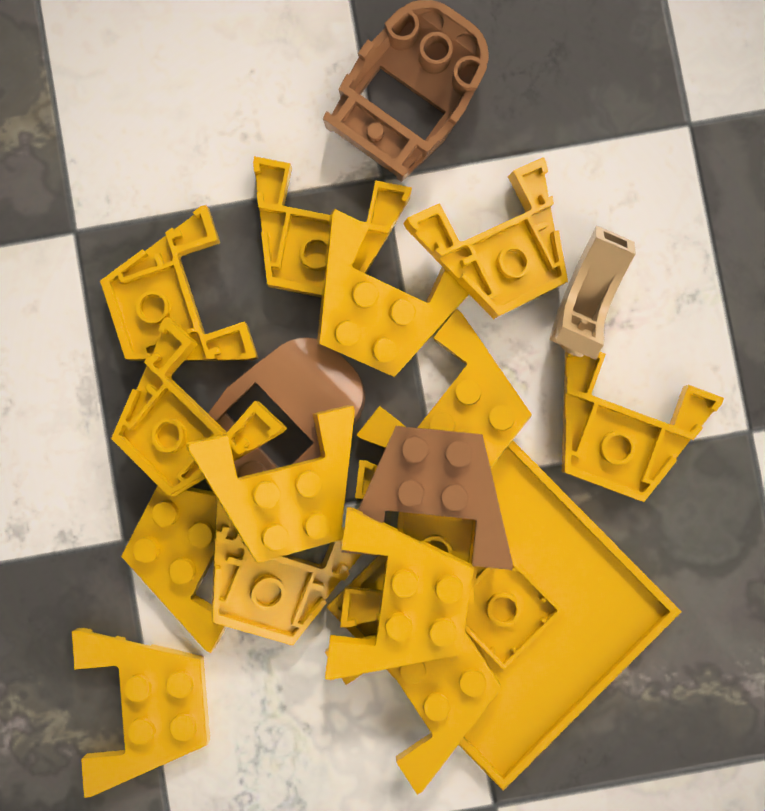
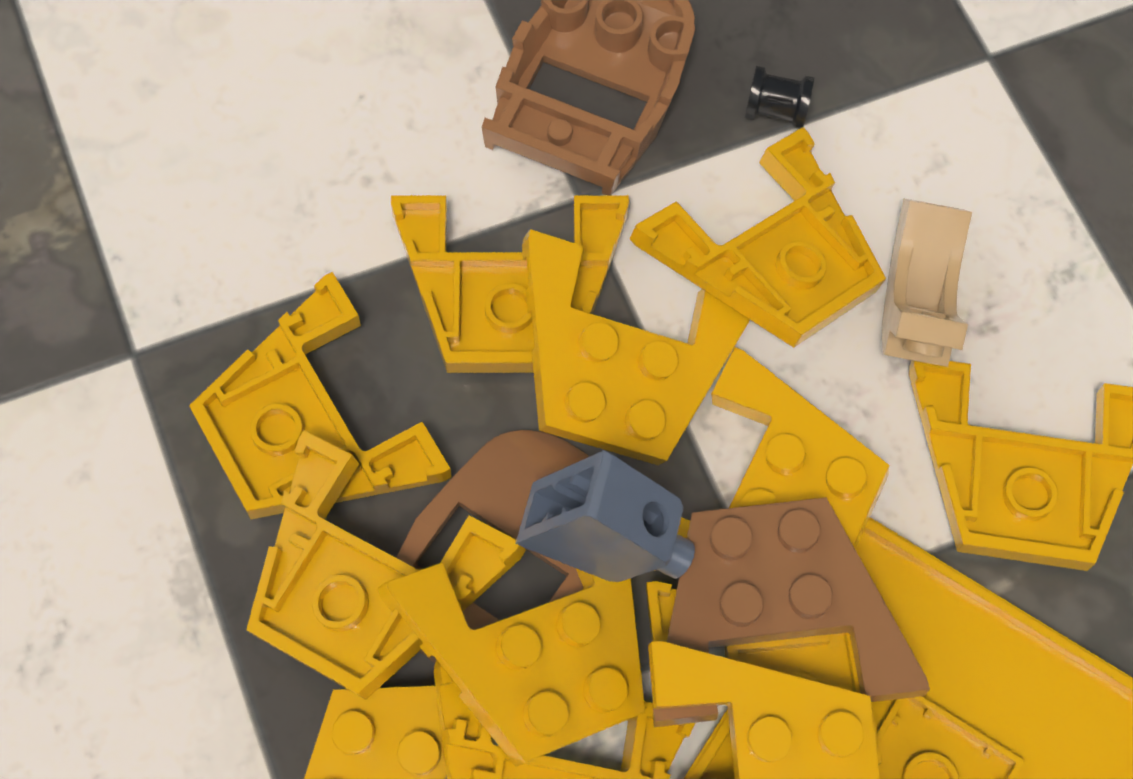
camera: 20 degrees left, 20 degrees down
none -> sand blue torso [516,450,695,582]
none -> black bush [745,66,814,129]

